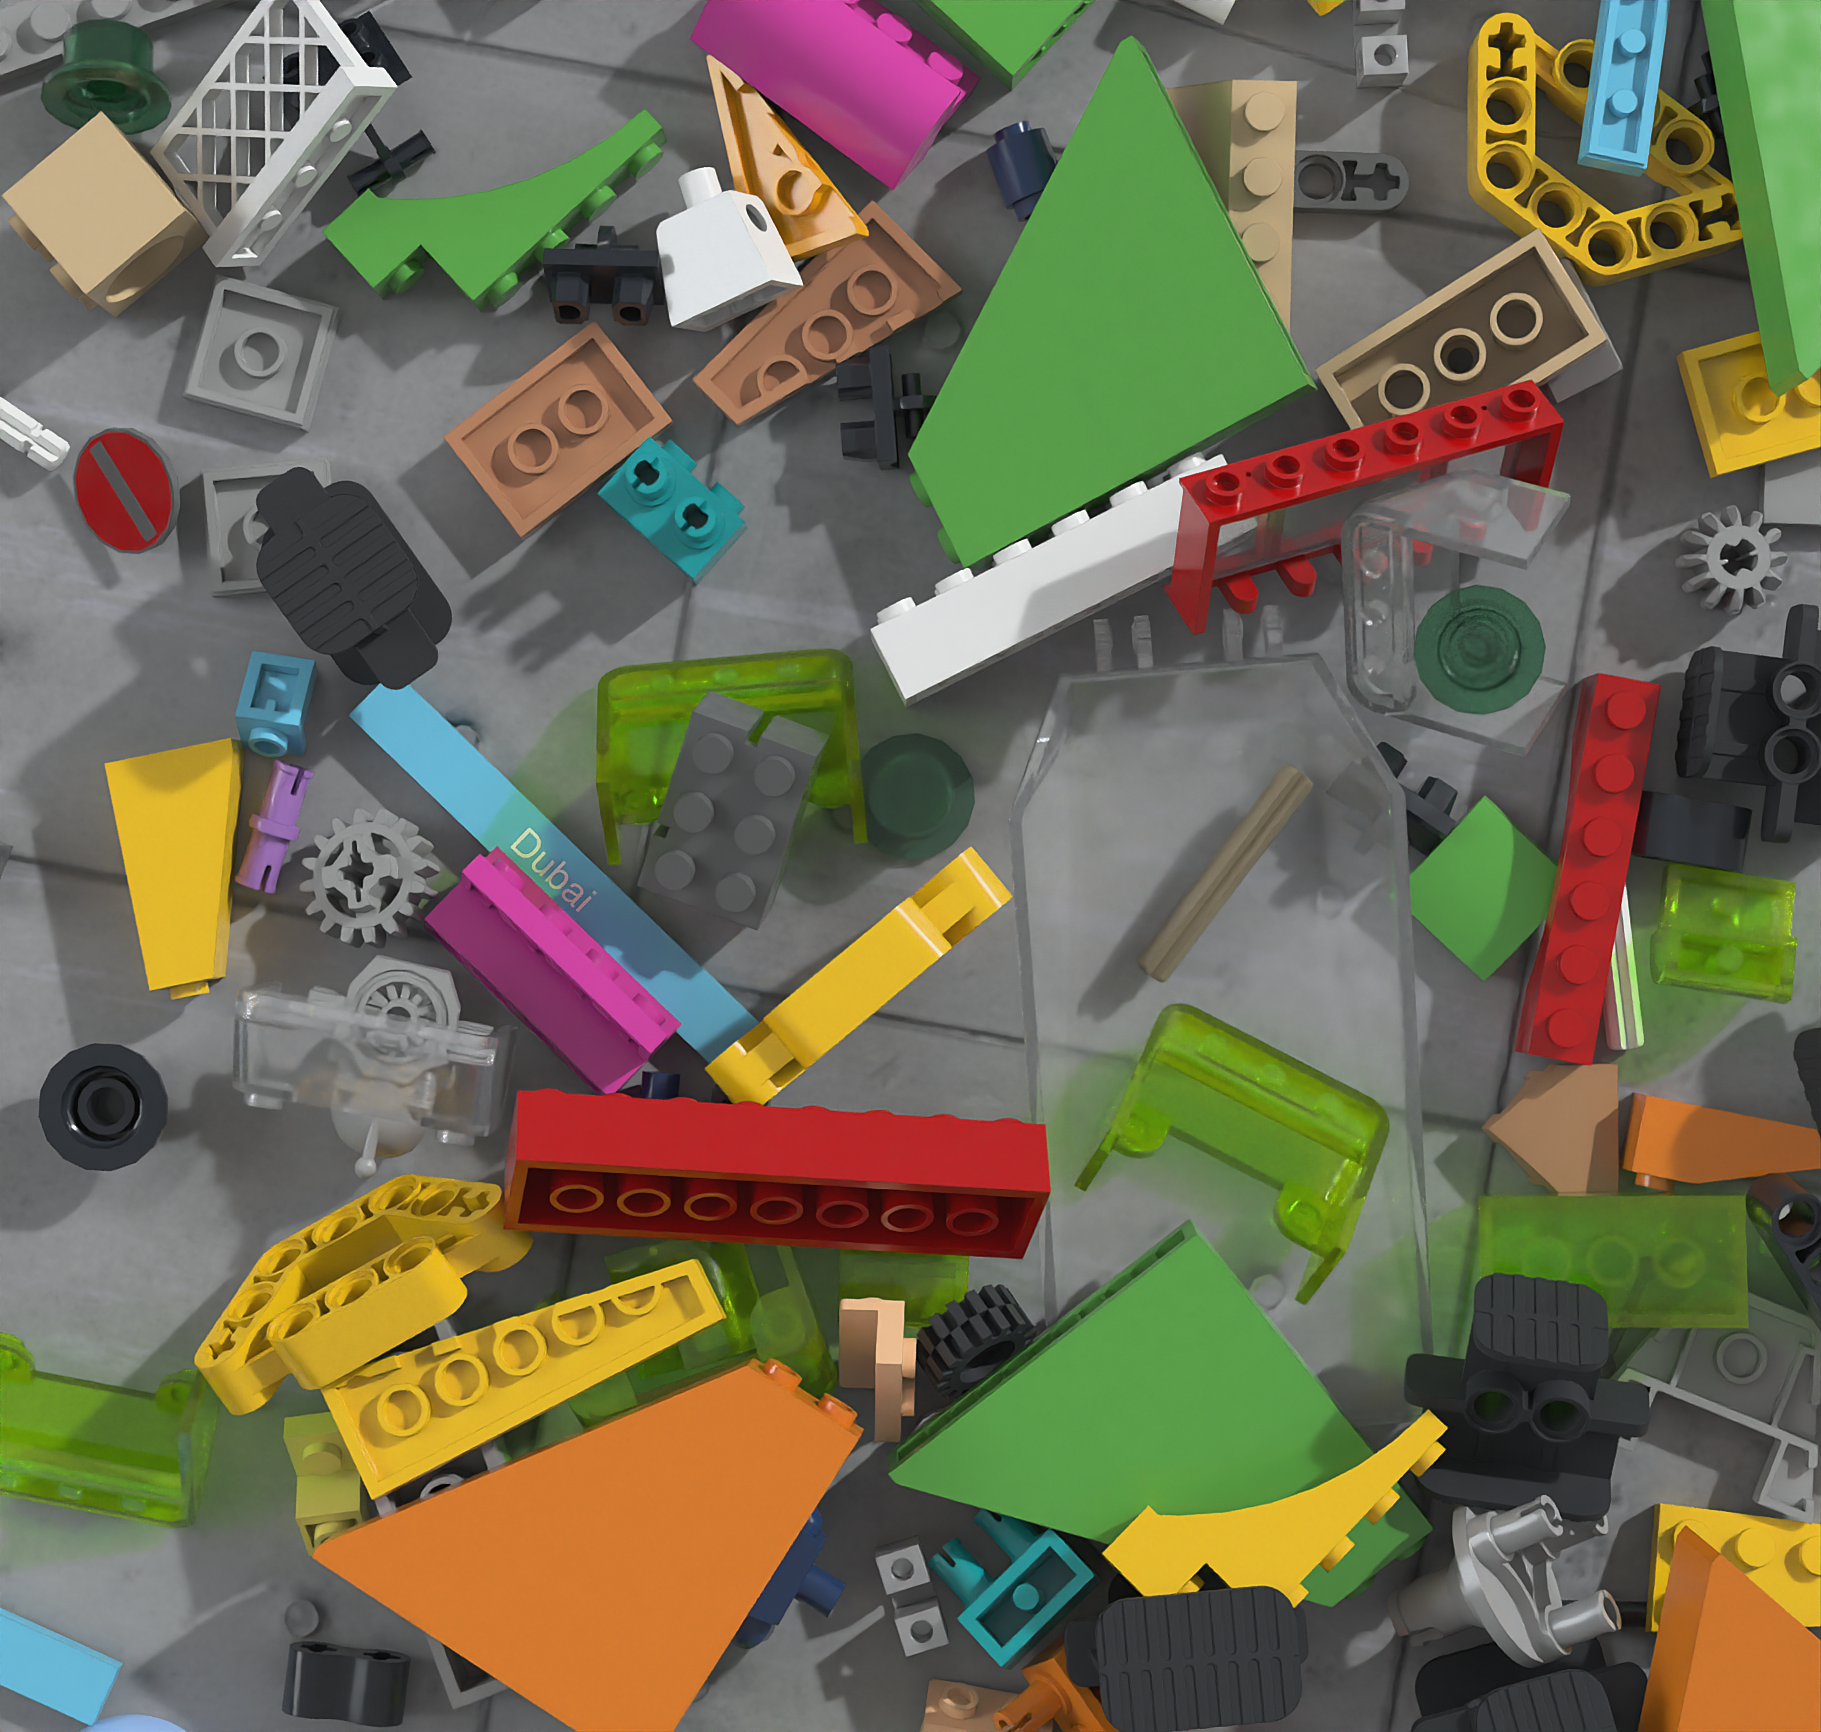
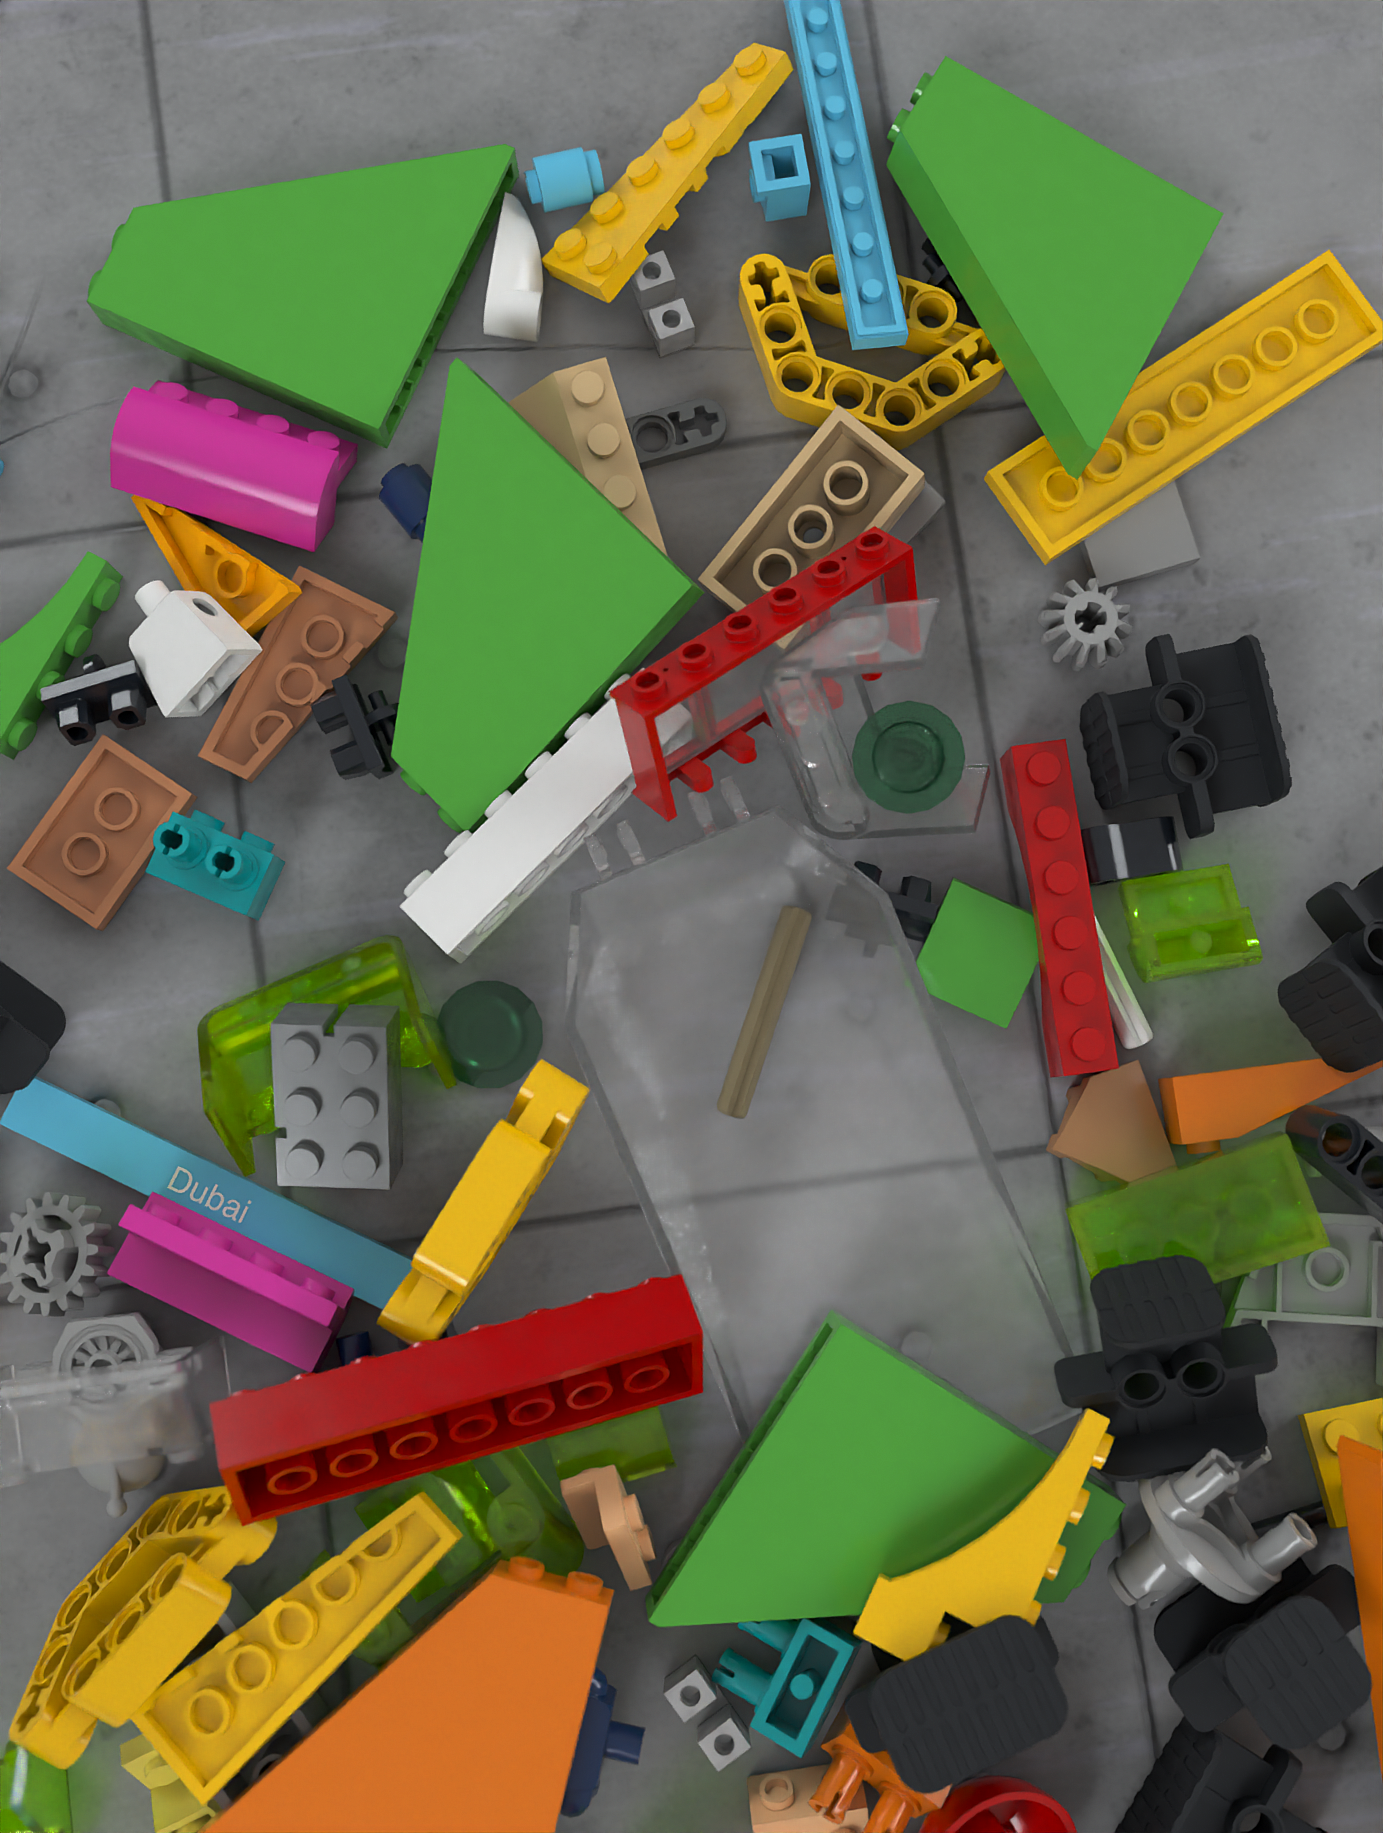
camera: 20 degrees left, 5 degrees down
black tyre [916,1284,1037,1399] -> none
clear neon green windscreen [1074,1003,1390,1306] -> none

